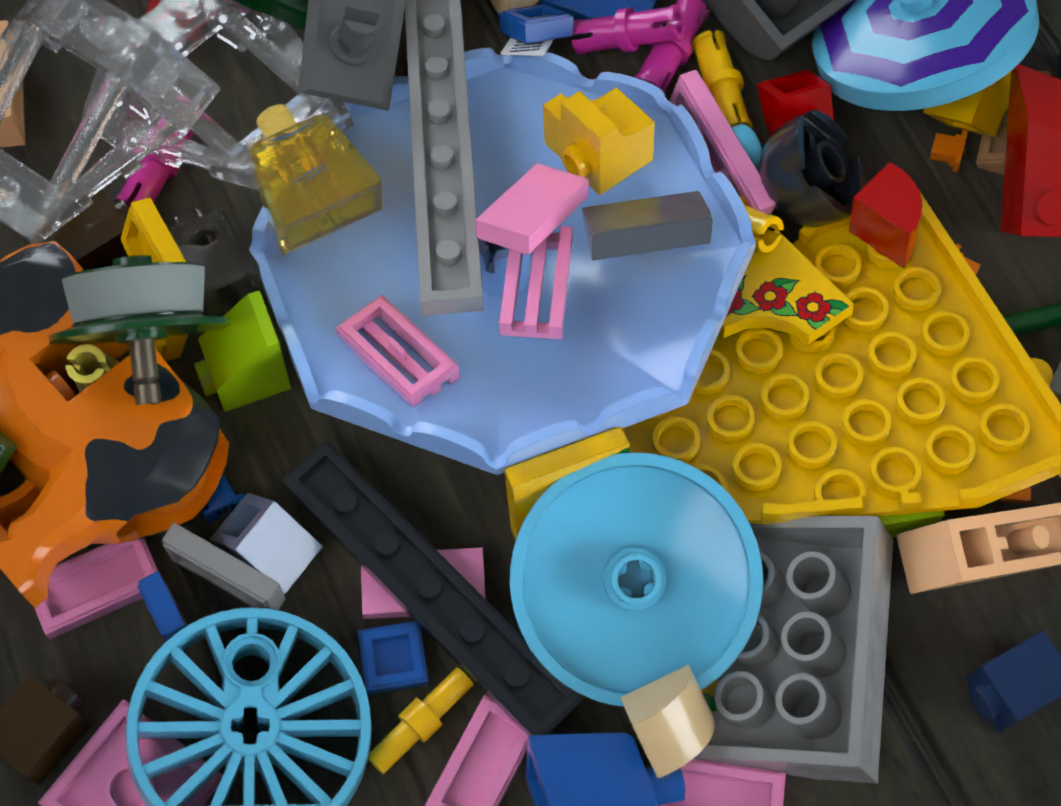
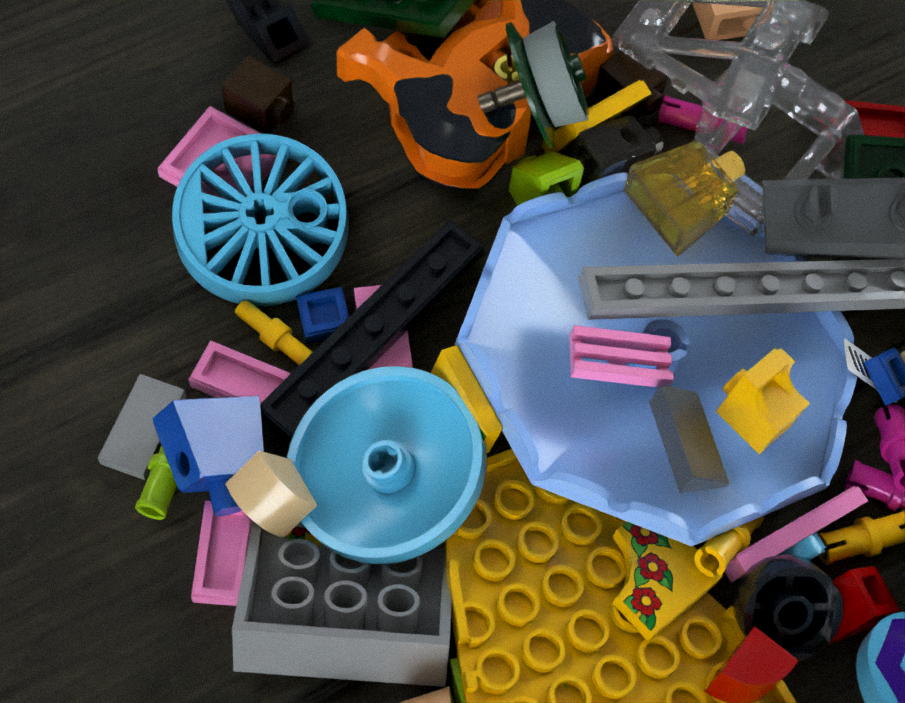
camera: 85 degrees right, 5 degrees down
bright pink tile [34,538,159,640] -> none
blue tile [137,571,188,641] -> none
light grey tile [162,523,286,610] -> none
blue piece [202,475,244,524] -> none
brick [209,493,323,594] -> none
bright pink tile [336,295,460,407] -> none
bright pink tile [475,163,589,255] -> none

